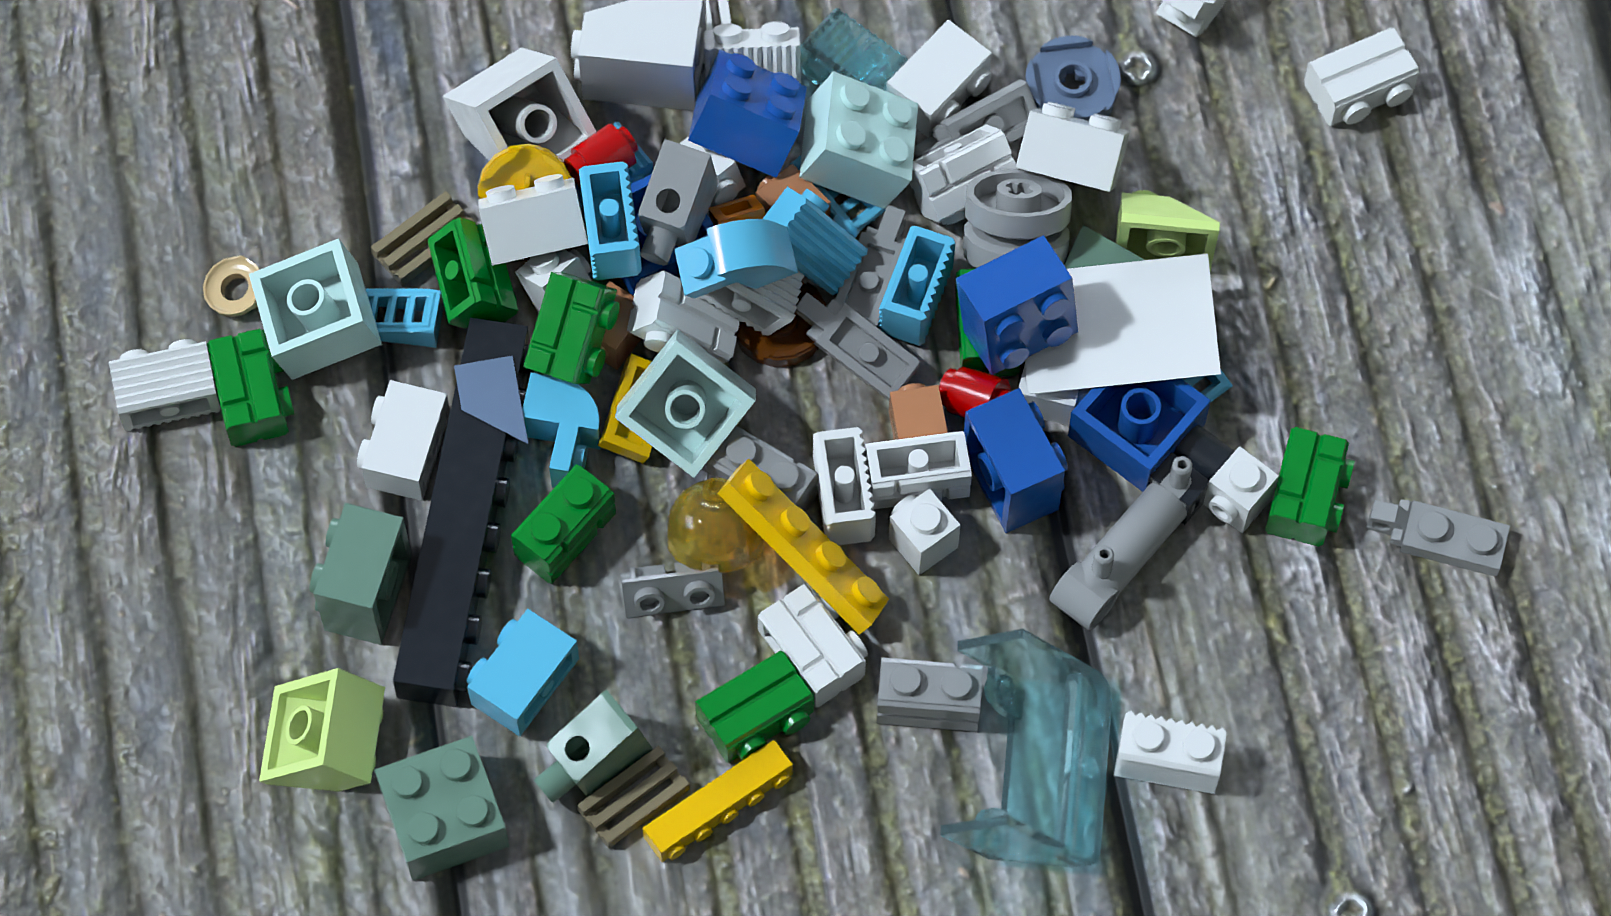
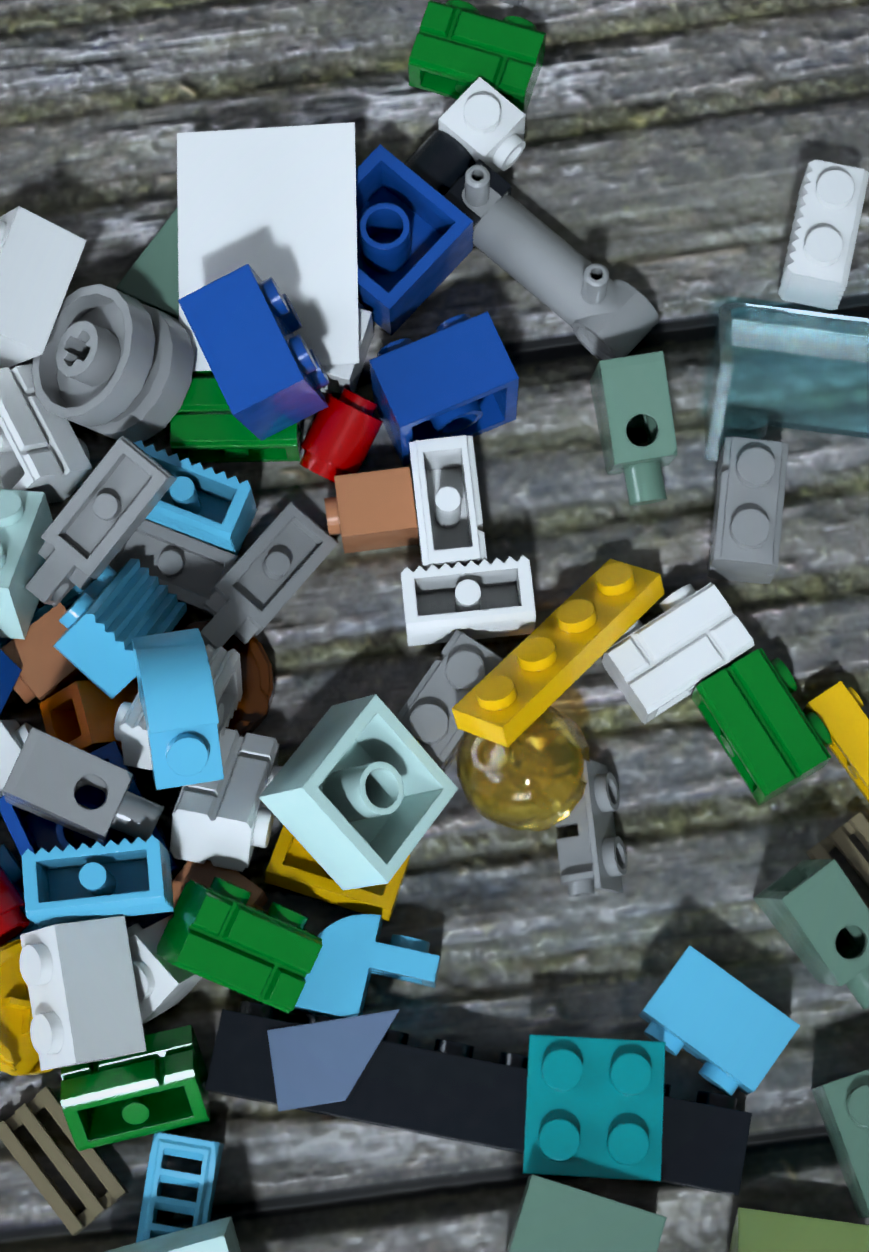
camera: 85 degrees left, 10 degrees up
white brick [357,380,450,501] -> none
green brick [511,464,616,584] -> none
white brick [889,488,961,575] -> none
yellowish green slope [1116,190,1220,271] -> none
none -> light grey hinge [25,436,177,607]
none -> teal plate [522,1034,666,1182]
none -> sand green torso [590,351,677,506]

